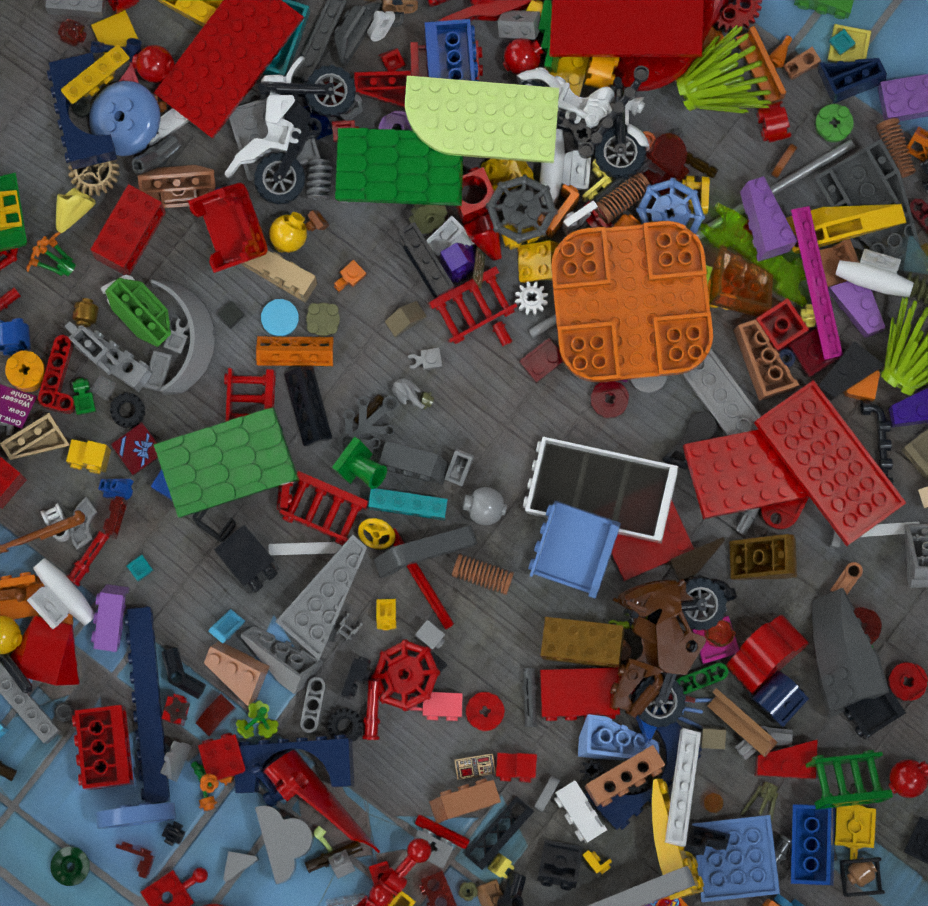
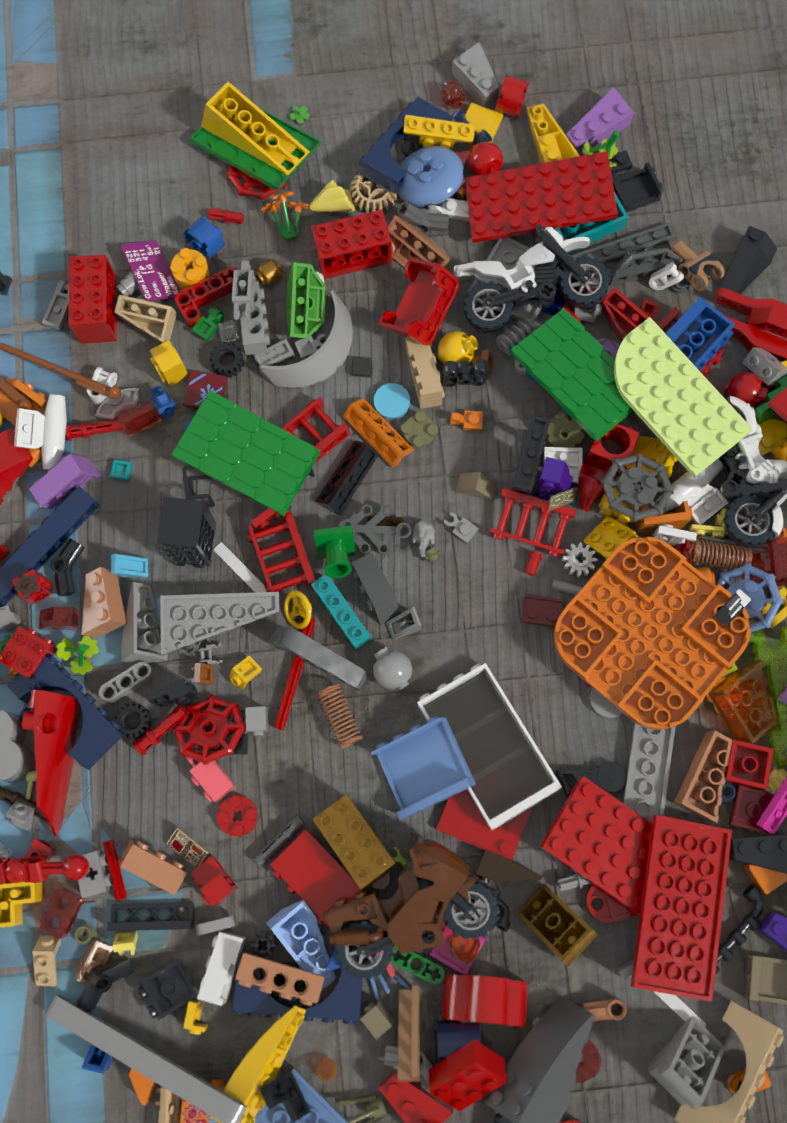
camera: 50 degrees right, 5 degrees down
dark red plate [591,381,629,419] -> none
white tile [665,728,701,847] -> none
none -> dark orange tile [190,663,214,685]
none -> red brick [429,1039,507,1112]
none -> black gear [442,359,488,387]
none -> sticker [714,589,751,627]

